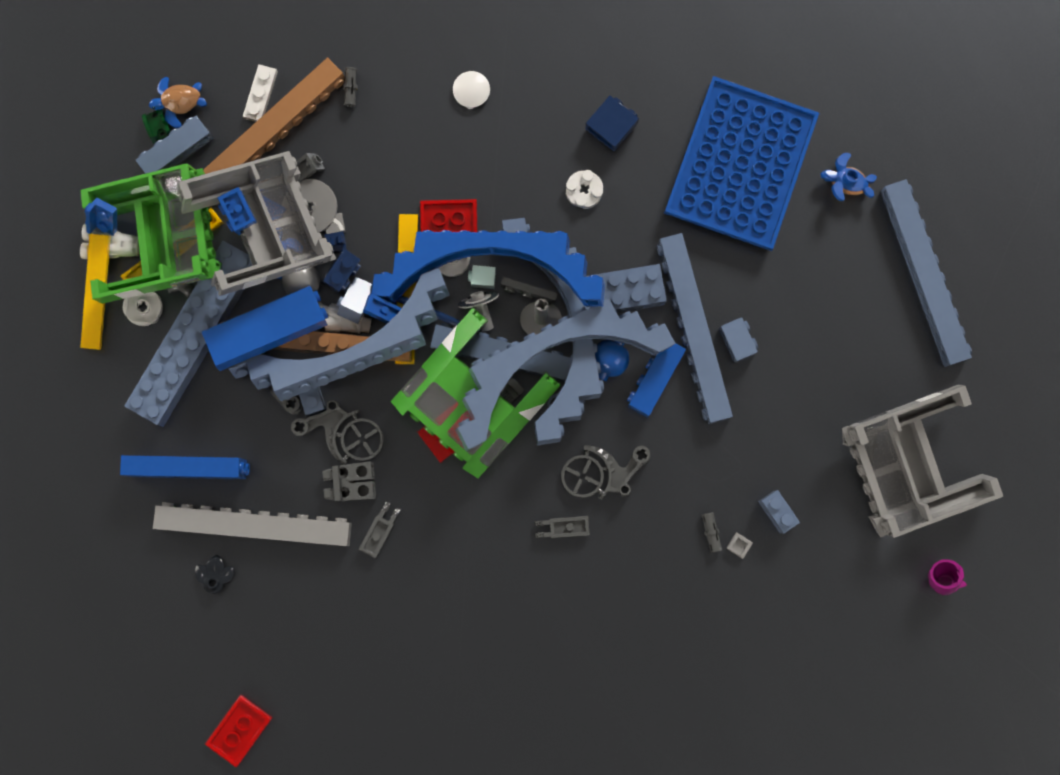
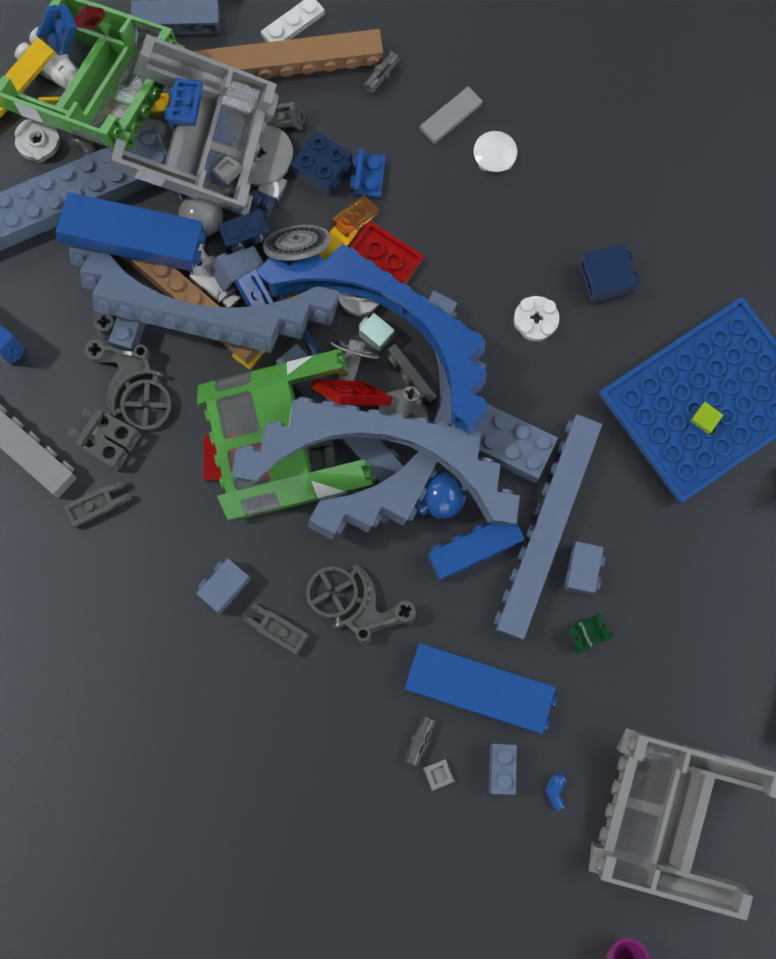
camera: 30 degrees right, 5 degrees down
none -> dark red plate [74,6,106,30]
none -> sand blue brick [196,559,251,614]
none -> light grey tile [212,156,244,185]
none -> piece [263,225,330,260]
none -> dark blue brick [291,131,353,196]
none -> red tile [310,379,393,406]
none -> clear orange plate [332,195,379,238]
none -> blue bracket [350,148,386,200]
none -> blue brick [404,643,558,734]
none -> light grey tile [420,86,483,144]
none -> blue arm [546,773,567,811]
none -> dark green piece [567,614,613,655]
none -> lime tile [690,402,723,435]

